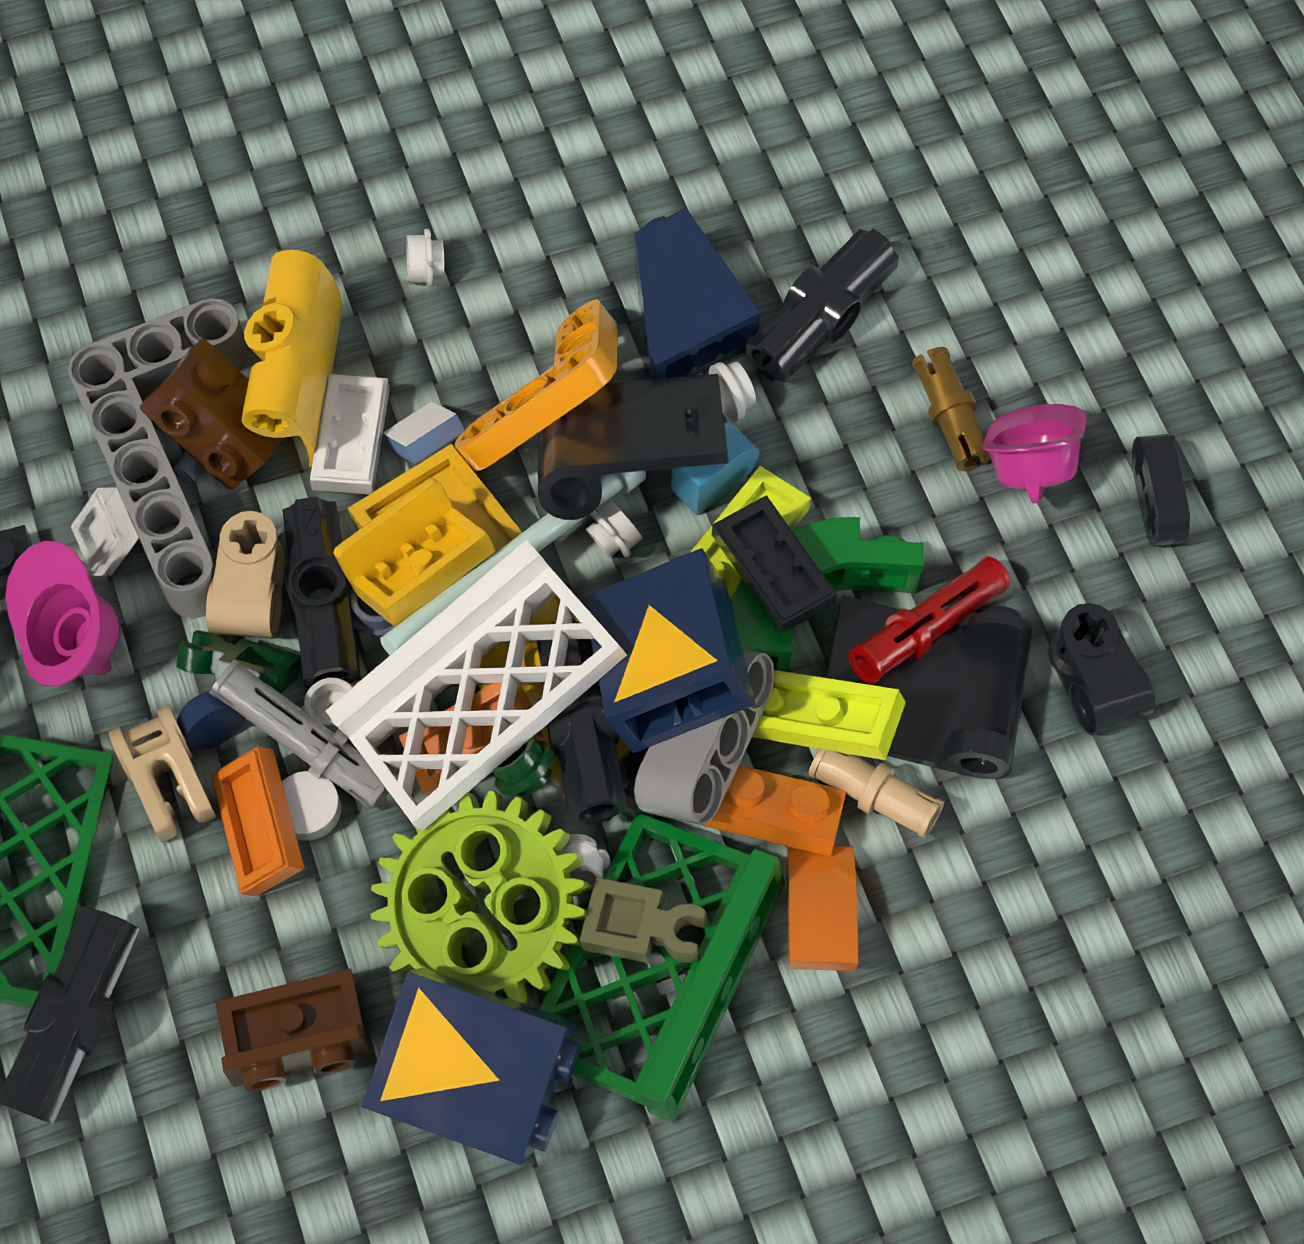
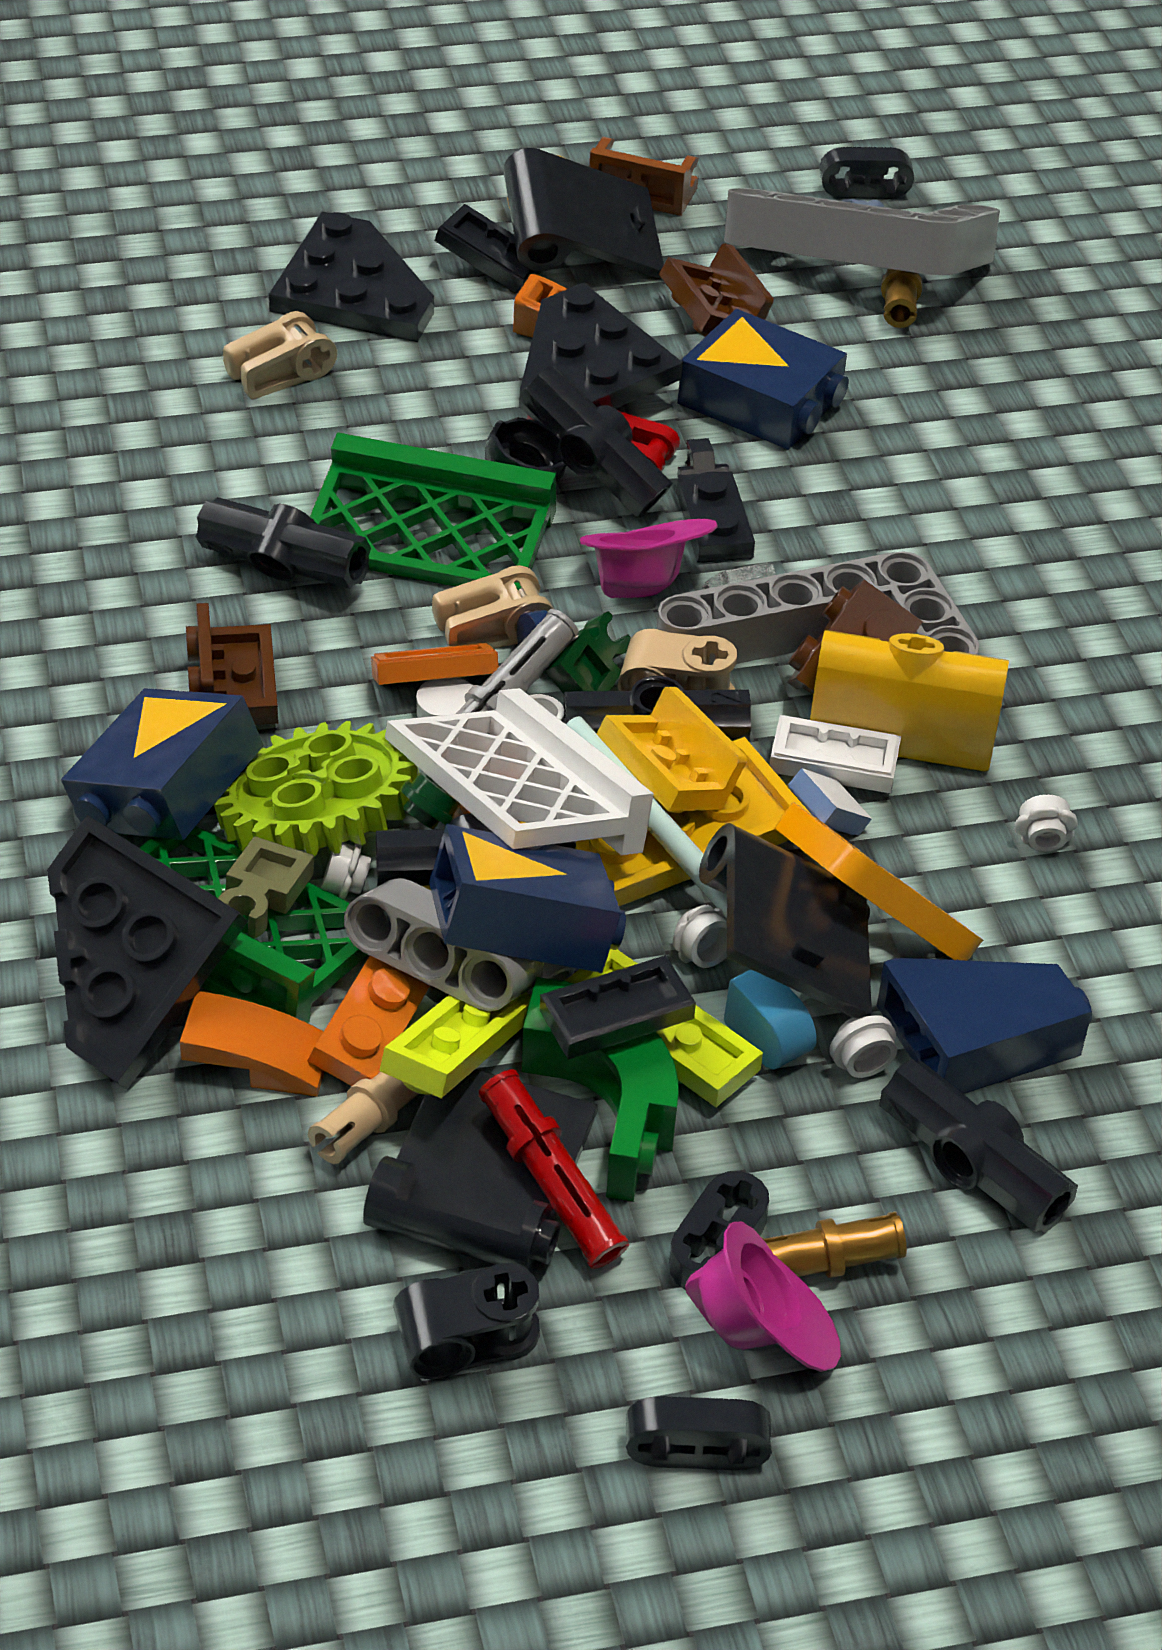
camera: 95 degrees right, 20 degrees down
none -> black plate [47,815,248,1090]
none -> black beam [669,1171,770,1290]

